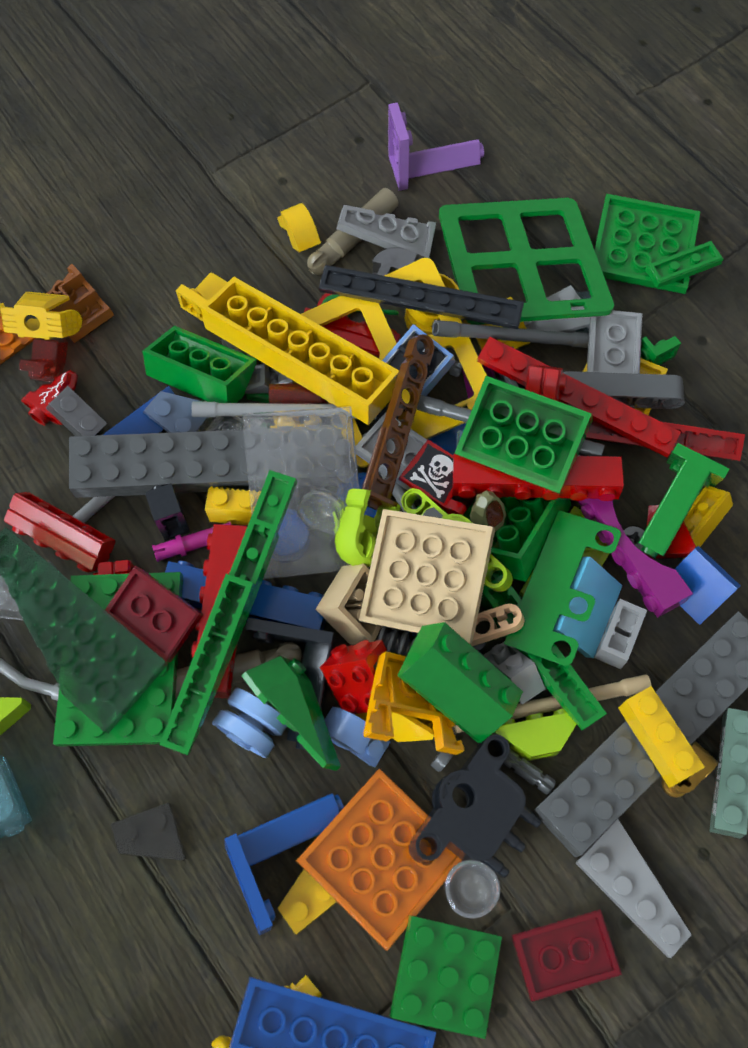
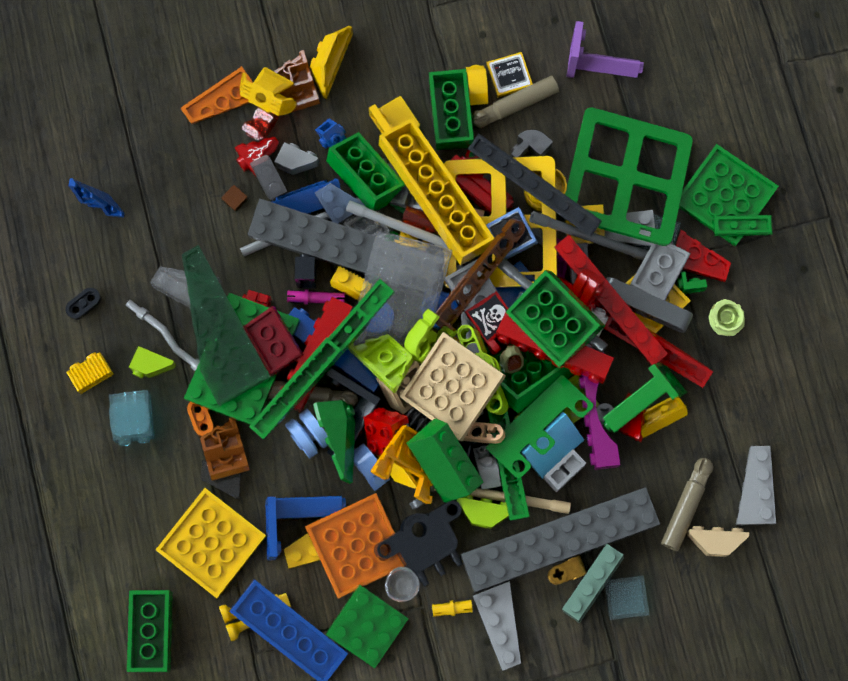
camera: 20 degrees right, 10 degrees up
red brick [4,492,116,572] -> none
clear helmet [297,489,345,535] -> none
light grey wing [336,205,436,260] -> none
dark grey axle [503,749,556,794] -> none
dark red tile [511,909,622,1002] -> none
yellow brick [618,686,705,788] -> none
tile [675,546,741,625] -> none
none -> yellow plate [156,488,266,599]
none -> orange plate [187,402,214,437]
none -> dark orange slope [200,417,250,481]
none -> reddish brown tile [221,185,248,212]
none -> light grey slope [275,142,319,175]
none -> yellow wedge [310,26,353,99]
none -> blue brick [315,118,346,149]
none -> lime wing [348,334,414,393]
none -> green brick [429,69,474,150]
none -> yellow pin [432,600,473,617]
none -> tile [486,52,532,98]
none -> red wing [676,230,731,282]
none -> yellowish green hat [708,299,745,336]

